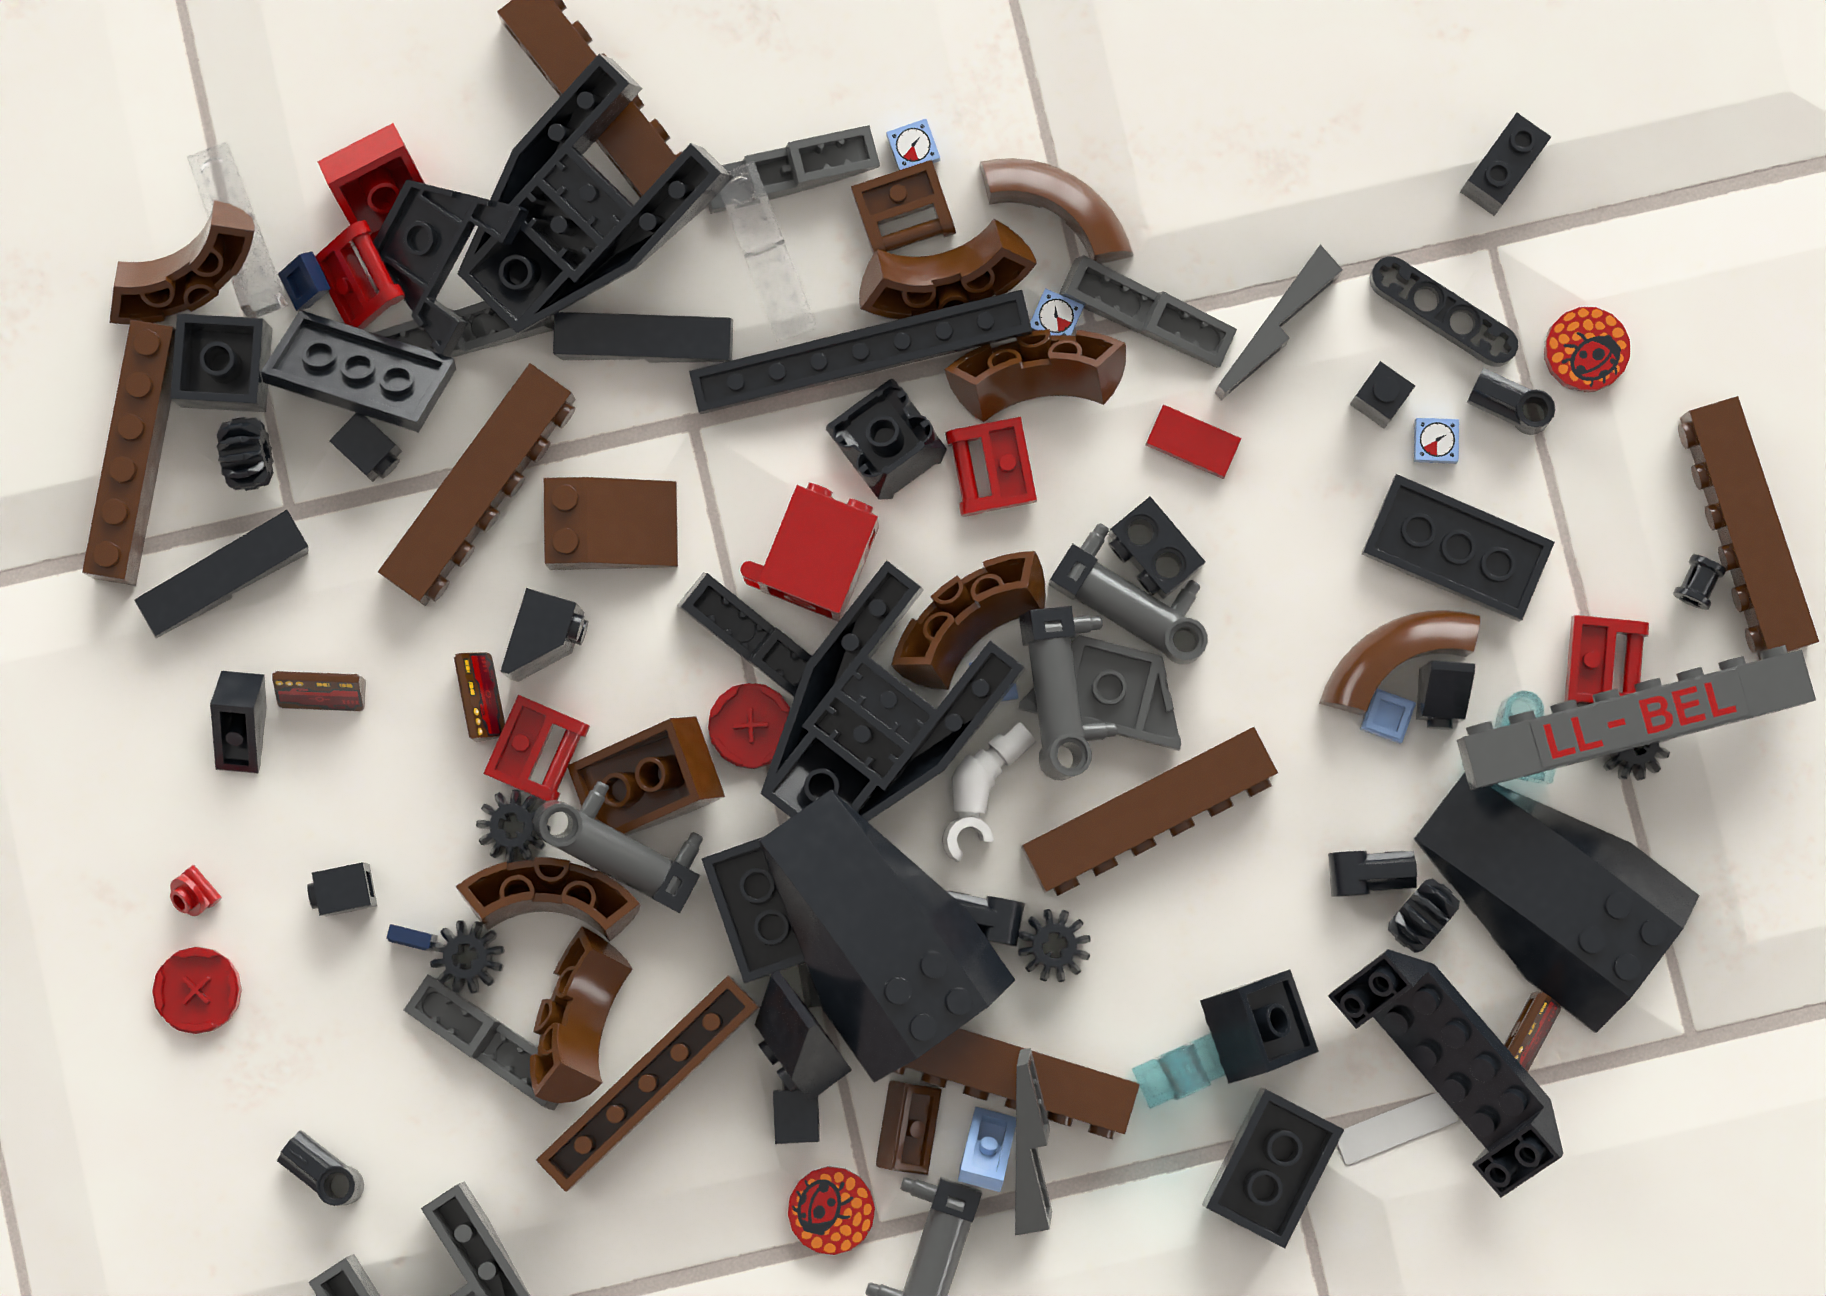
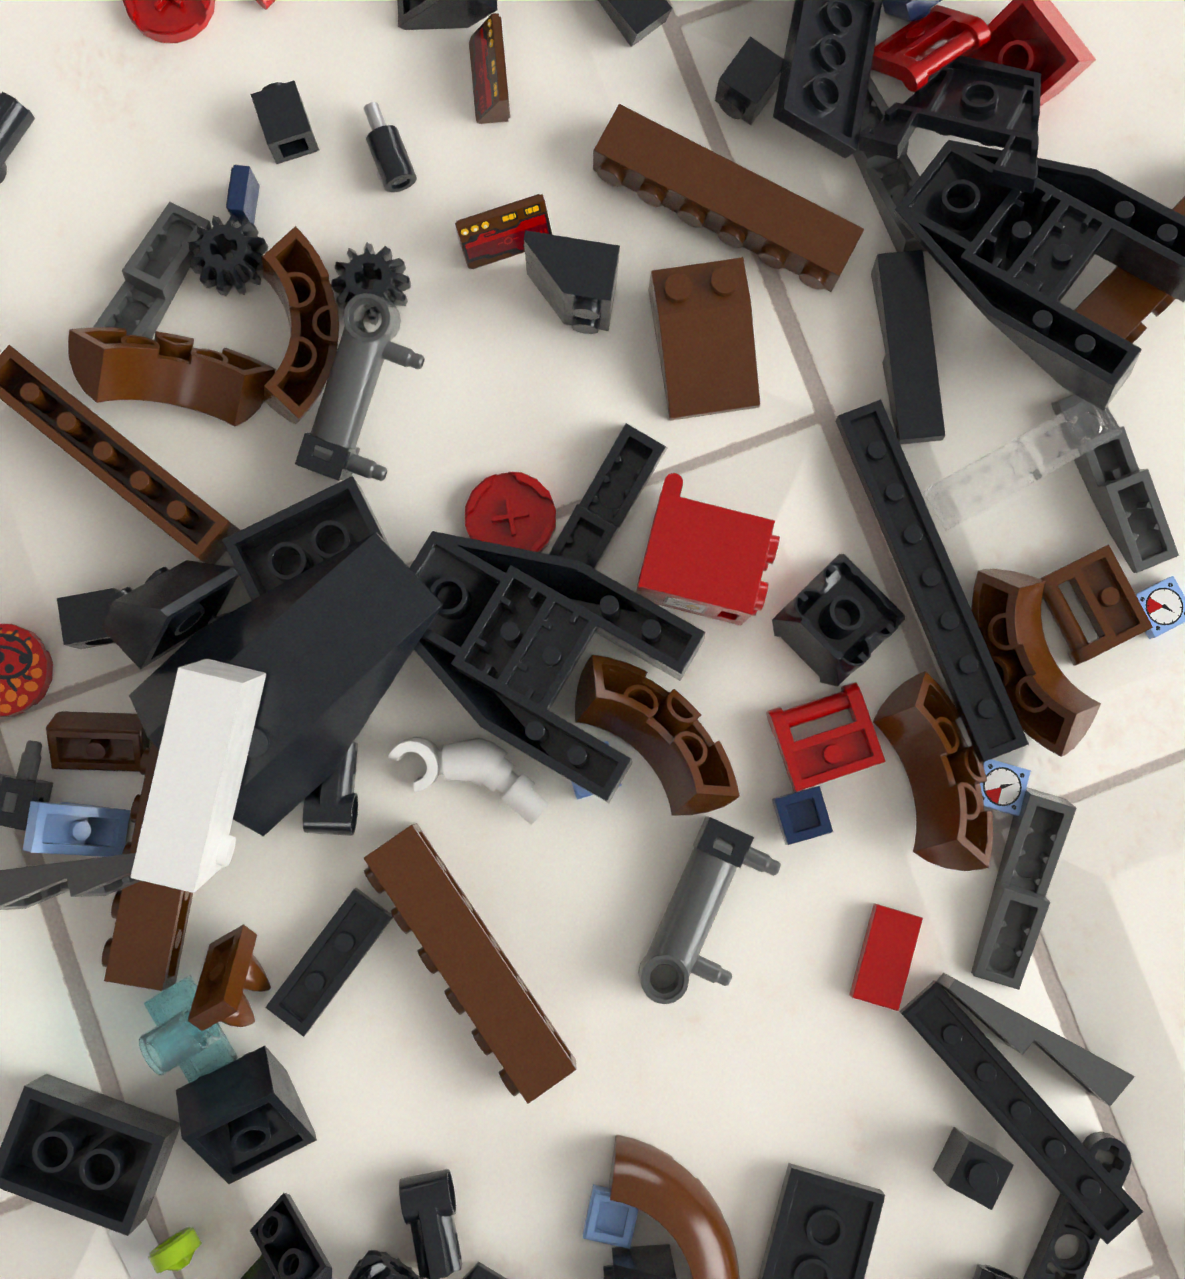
camera: 75 degrees right, 0 degrees up
red plate [483,695,590,801] -> none
reddish brown slope [568,716,725,835] -> none
reddish brown brick [980,158,1134,264] -> none
black gear [1017,909,1091,982] -> none
dark grey wing [1018,635,1182,751] -> none
dark grey piece [1019,606,1118,781] -> none
black brick [1108,496,1206,599] -> none
tile [1414,418,1459,464] -> none
none -> white brick [130,659,266,893]
none -> lime tile [148,1227,202,1273]
none -> reddish brown tile [187,924,271,1031]
none -> black plate [265,888,393,1037]
none -> black piece [363,102,417,193]
none -> dark blue plate [772,786,833,845]
none -> black tile [899,980,1144,1245]

